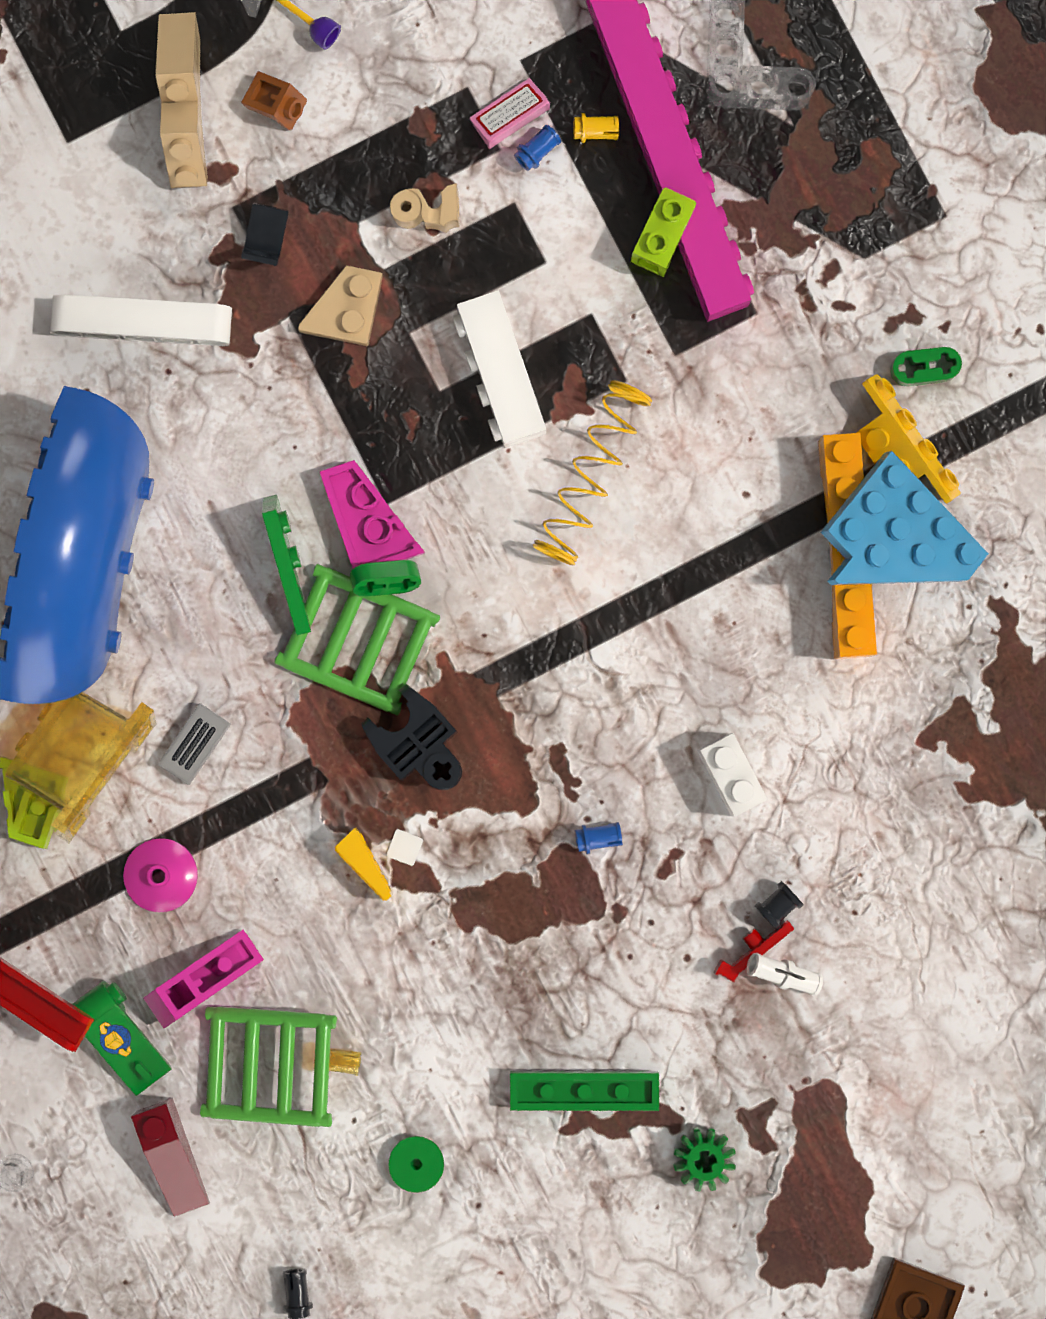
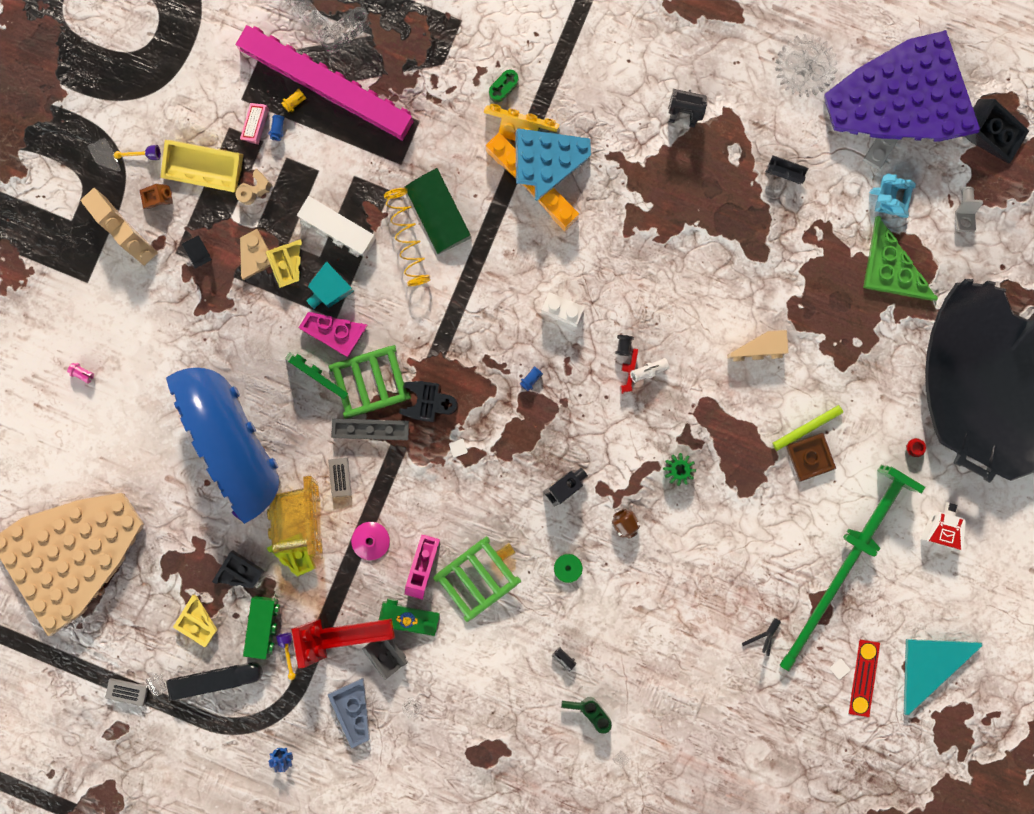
camera: 35 degrees left, 0 degrees up
white beam [50,294,232,346] -> none
slope [131,1098,210,1217] -> none
yellow slope [334,827,393,901] -> none
green beam [350,560,421,597] -> none
green plate [510,1071,659,1111] -> none
lime bracket [631,188,696,277] -> none
none -> light yellow slope [160,140,244,192]
none -> light yellow wing [266,239,302,288]
none -> teal torso [306,262,354,309]
none -> dark grey plate [331,419,409,440]
none -> dark grey bracket [362,639,408,680]
none -> dark green slope [404,168,471,254]
none -> black torso [543,468,588,507]
none -> reddish brown head [612,509,640,539]
none -> tan slope [727,330,789,362]
none -> lime piece [772,405,843,451]

